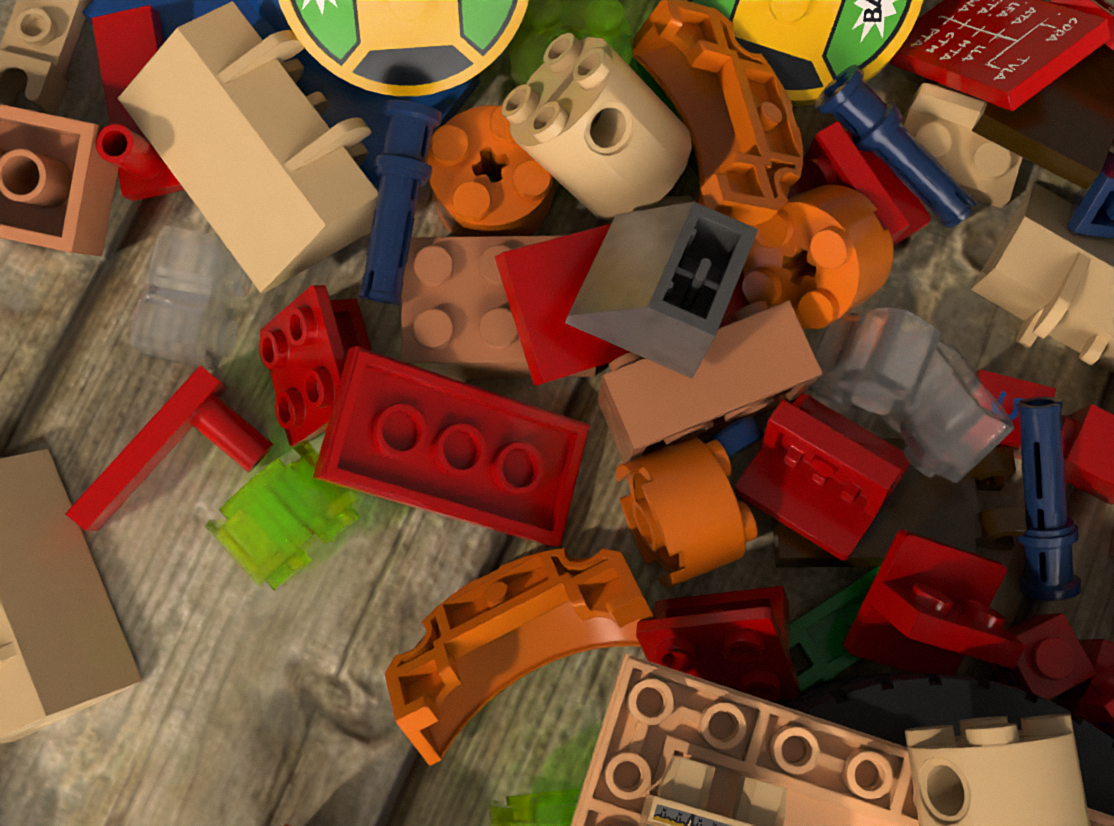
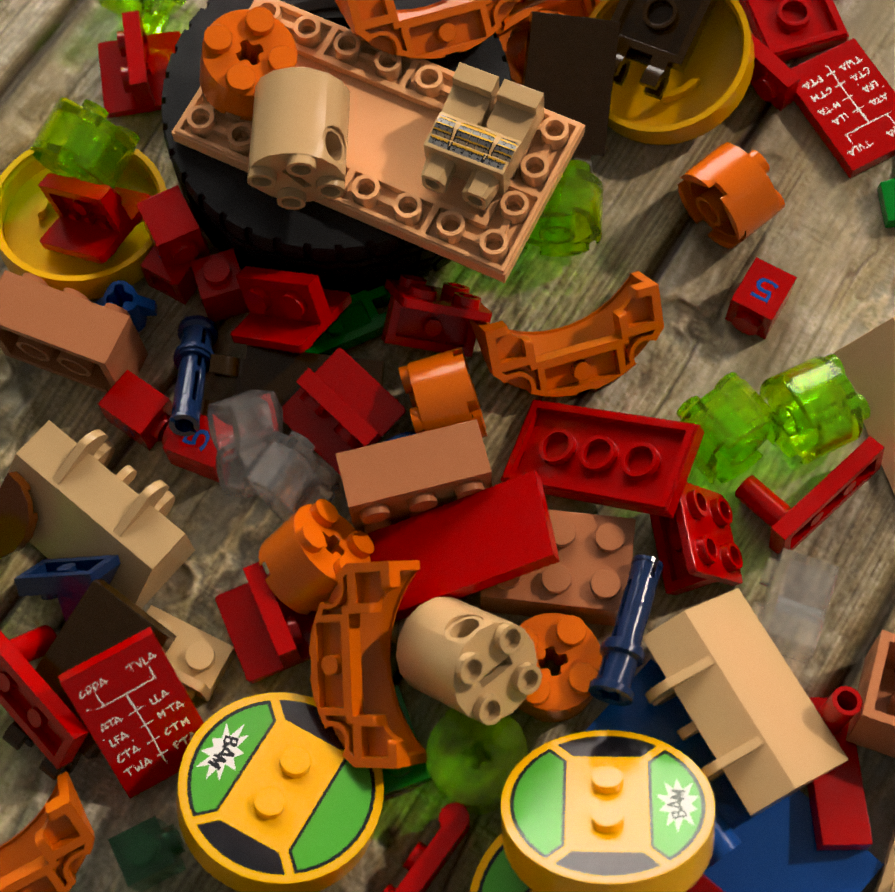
camera: 165 degrees left, 10 degrees down
flat silver slope [565,202,758,379] -> none
dark blue pin [815,64,977,228] -> none
none -> red brick [725,257,797,339]
none -> clear neon green brick [759,354,870,465]

